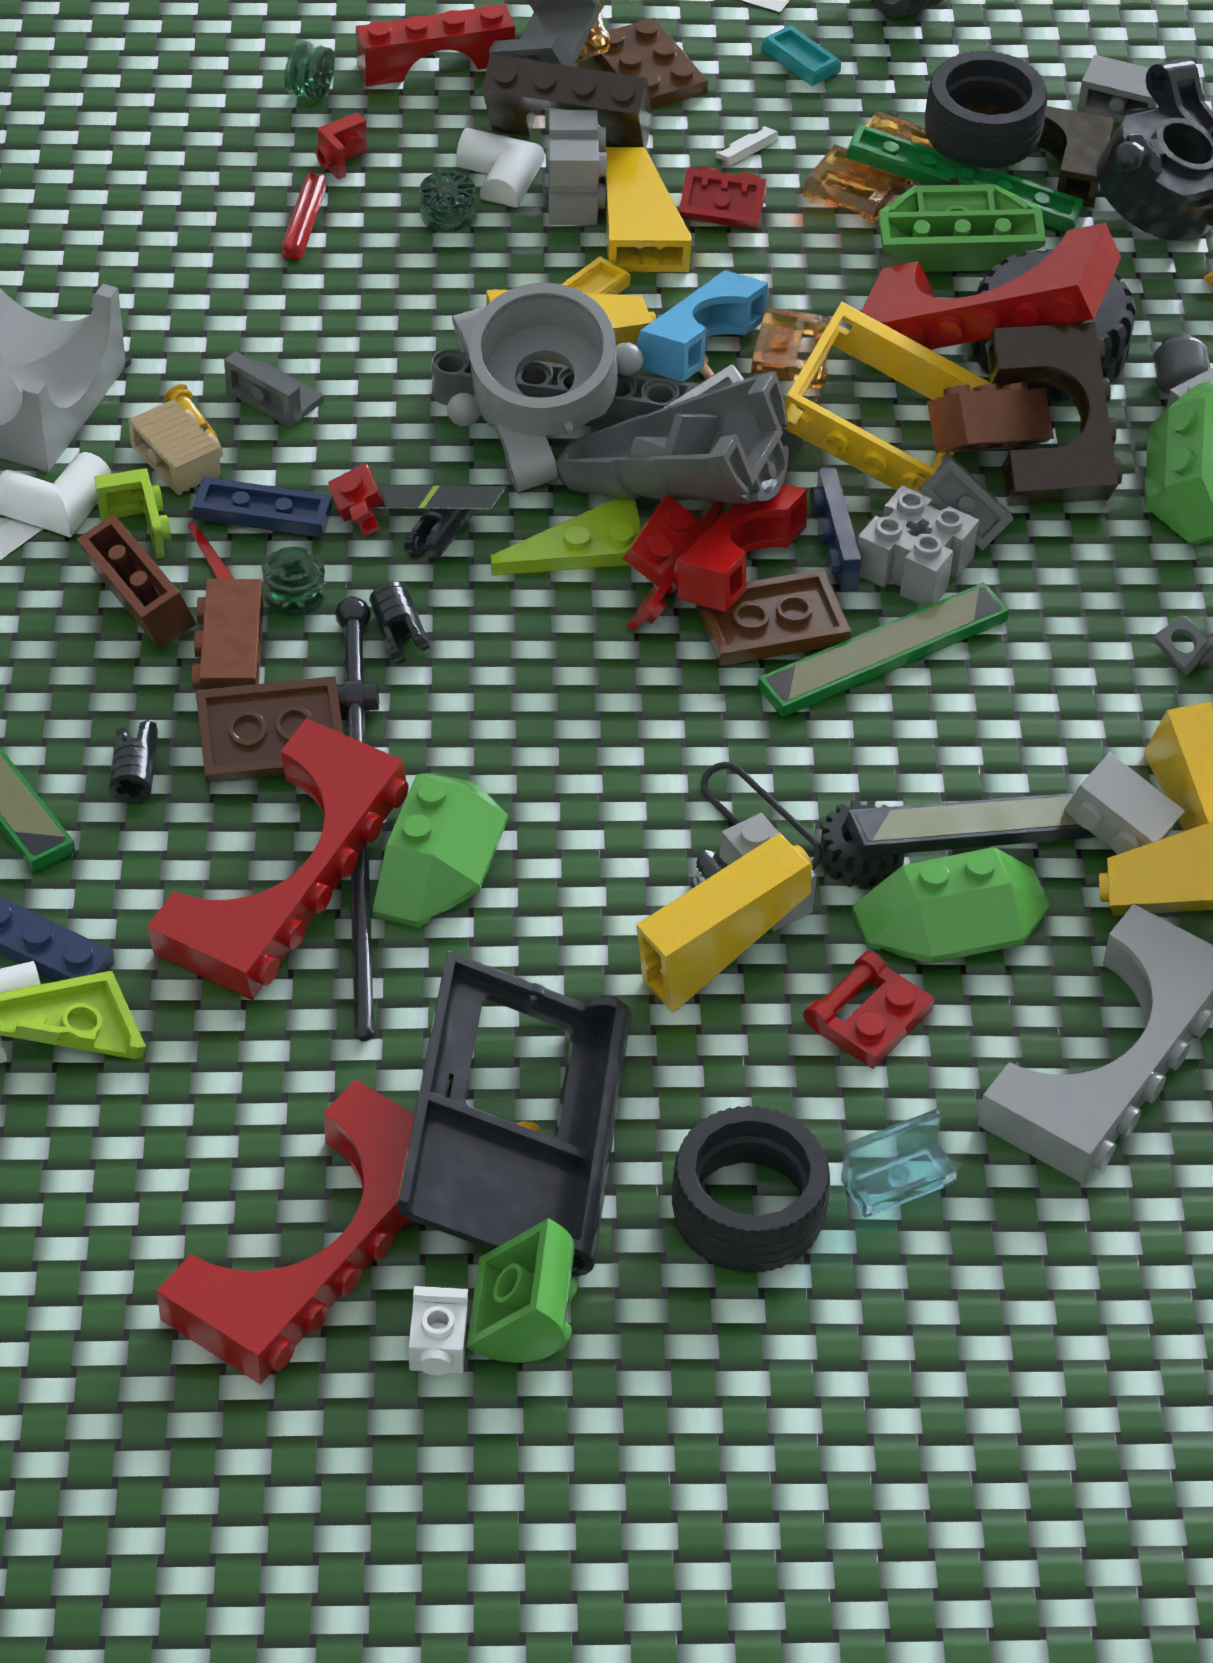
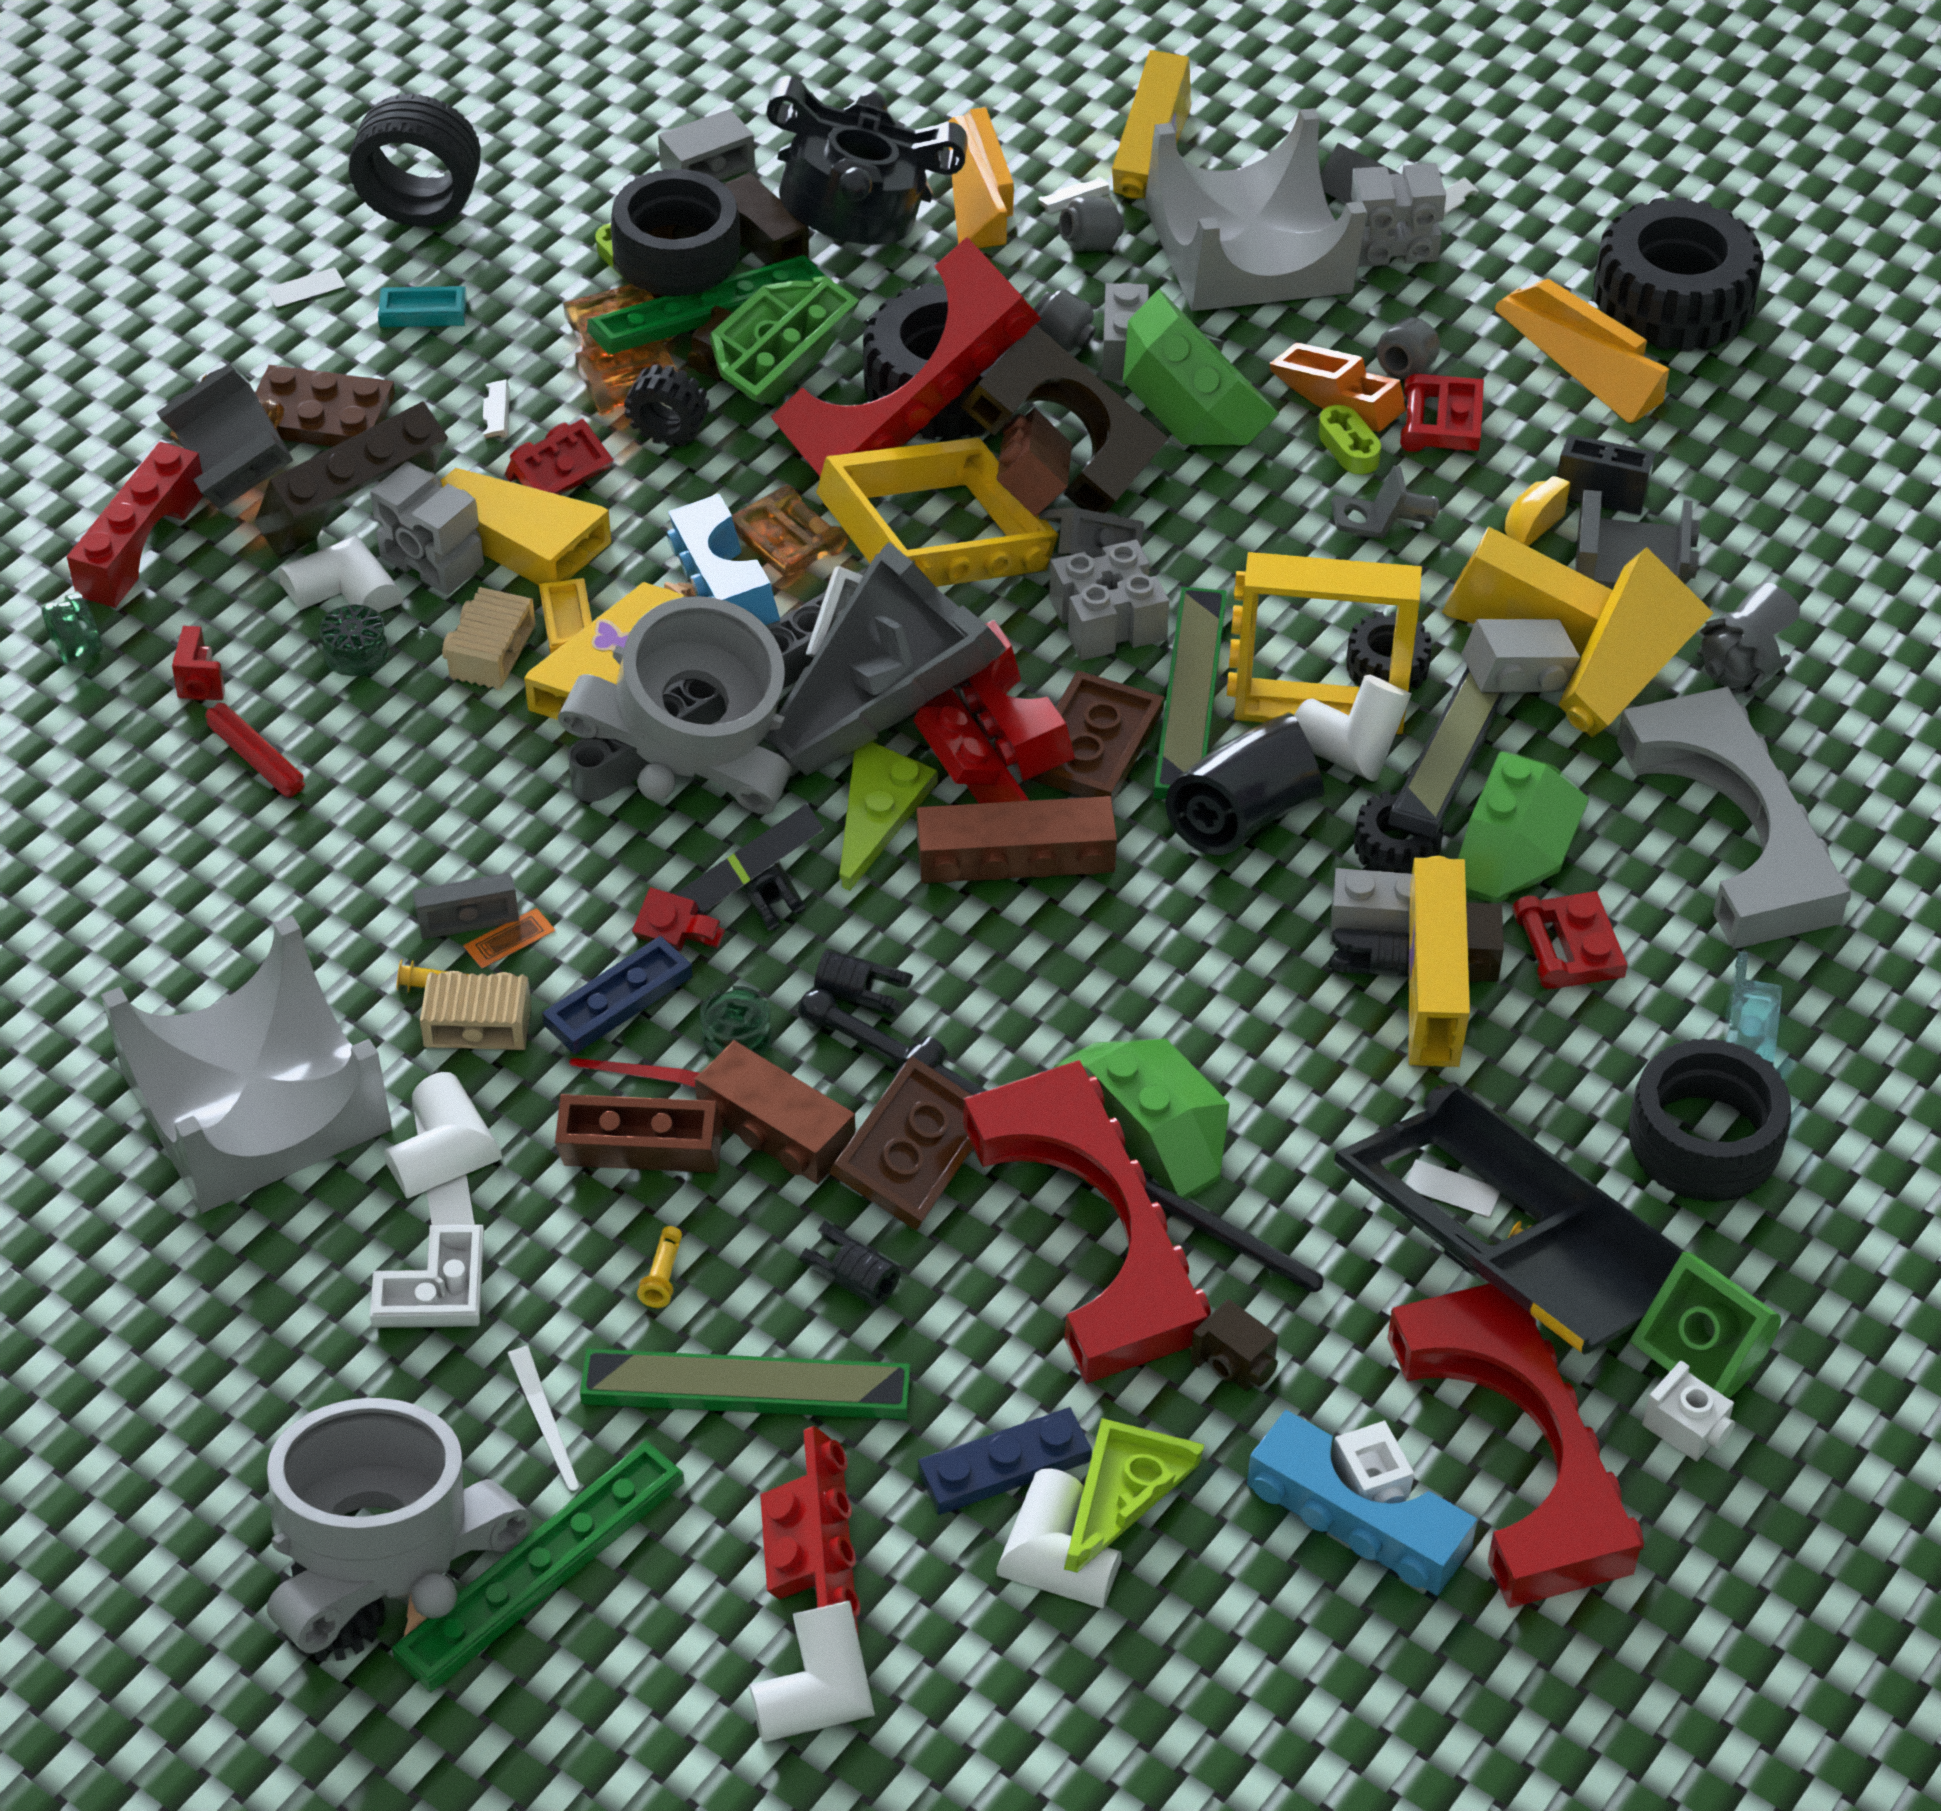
camera: 50 degrees left, 0 degrees up
lime bracket [94,468,171,560] -> none
black piece [700,762,822,870] -> none
dark blue plate [810,467,861,592] -> none
none -> tan brick [442,587,536,690]
none -> sticker [463,908,556,969]
none -> black tyre [624,365,709,447]
none -> yellow piece [637,1226,682,1308]
none -> copper brick [916,796,1117,883]
none -> black brick [1165,712,1325,855]
none -> dark brown brick [1191,1298,1278,1392]
none -> yellow window [1226,552,1422,734]
none -> dark azure arch [1247,1409,1478,1596]
none -> white brick [1294,674,1411,781]
none -> white brick [1331,1421,1415,1503]
none -> black tyre [1346,612,1432,693]
none -> white sticker [1405,1159,1500,1217]
none -> dark brown brick [1466,903,1504,982]

